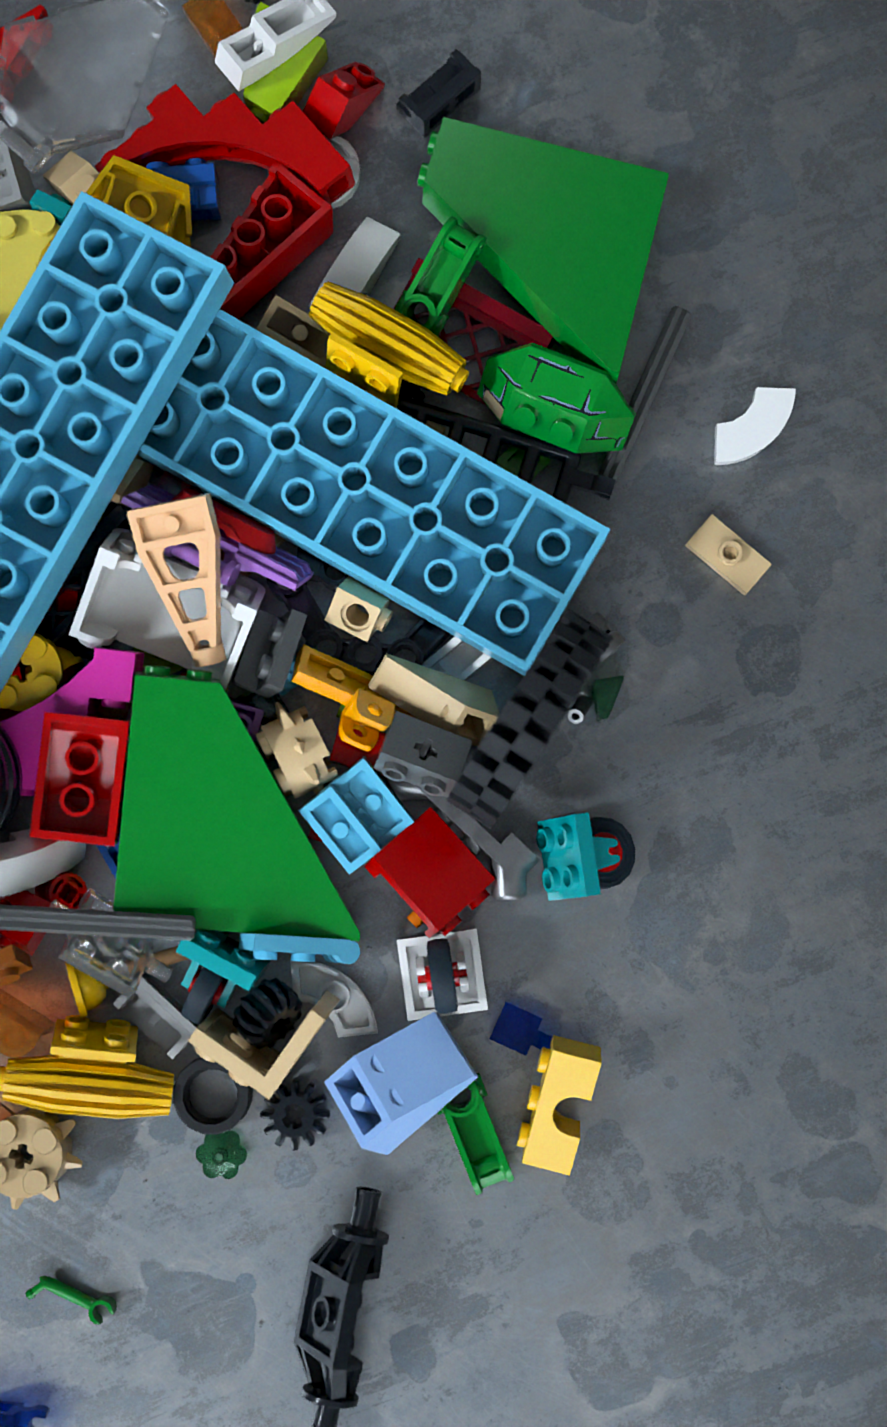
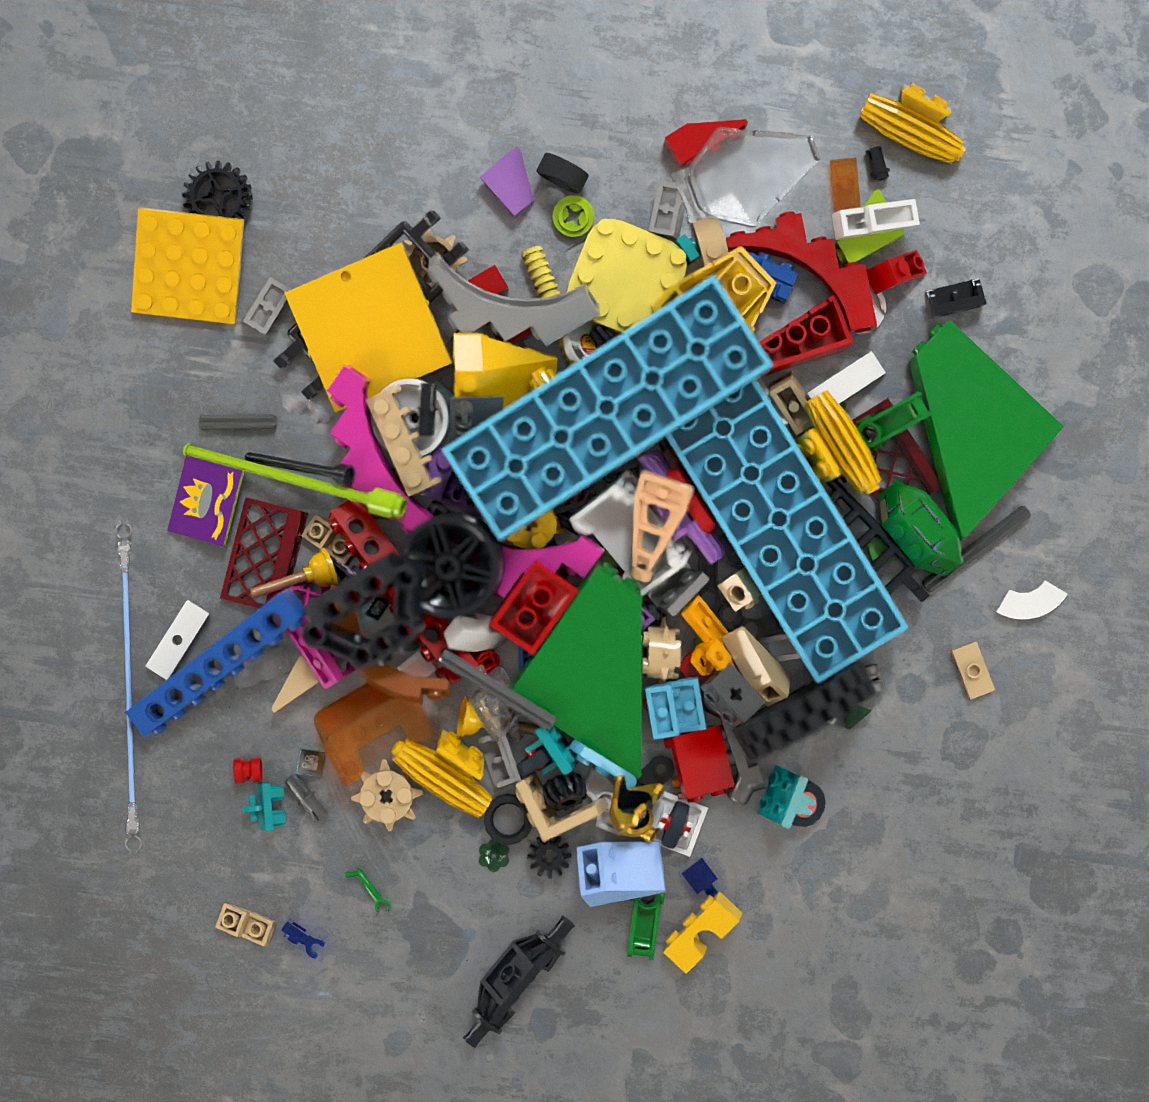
camera: 25 degrees right, 5 degrees up
none -> pearl gold piece [609,775,664,843]
none -> black plate [635,755,674,787]

